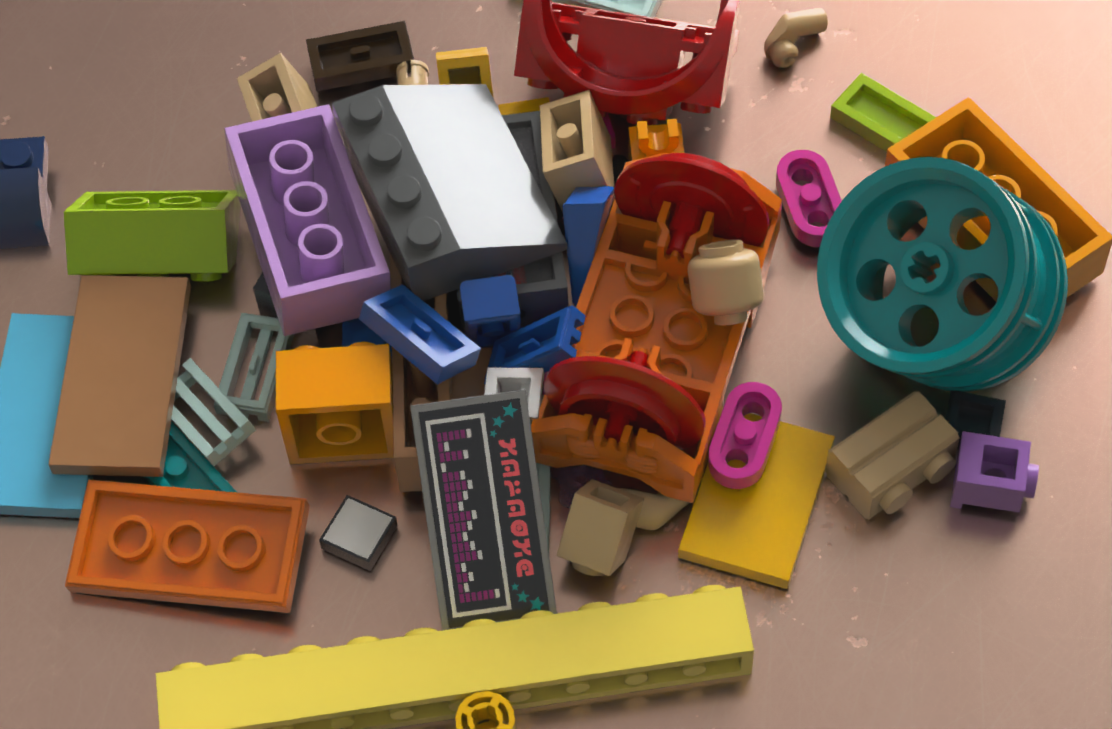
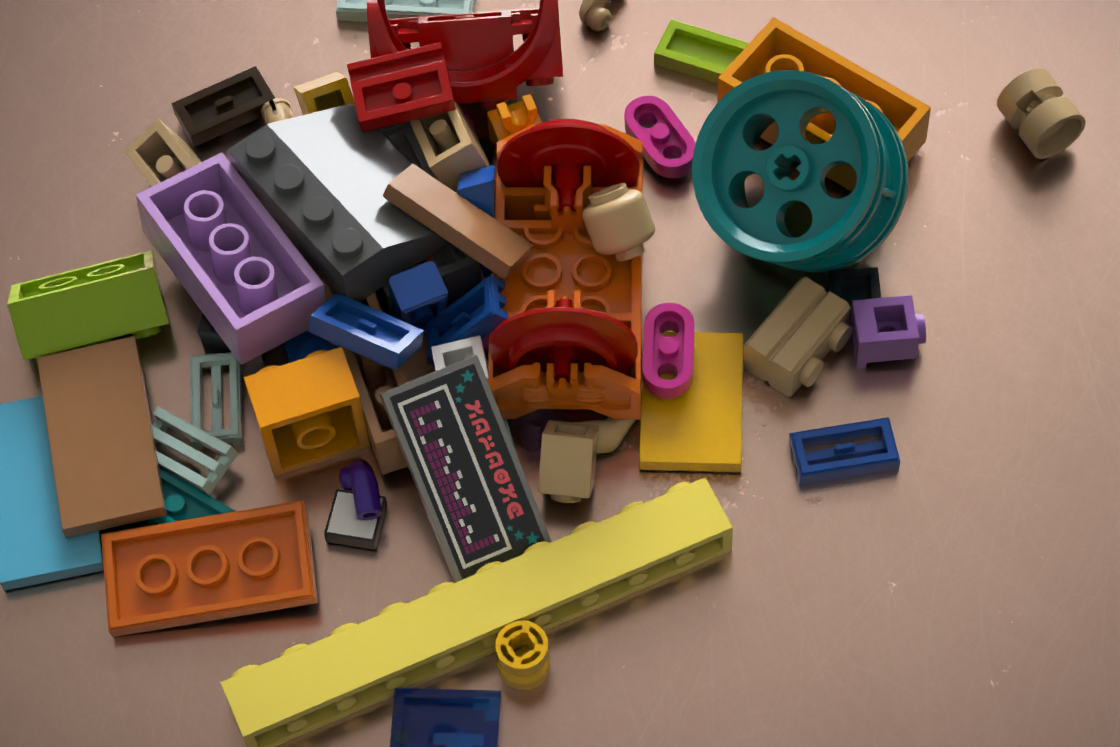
camera: 15 degrees left, 0 degrees up
none -> dark purple arm [339,459,382,521]
none -> red plate [347,42,456,132]
none -> medium nougat tile [382,164,534,279]
none -> blue tile [789,417,900,486]

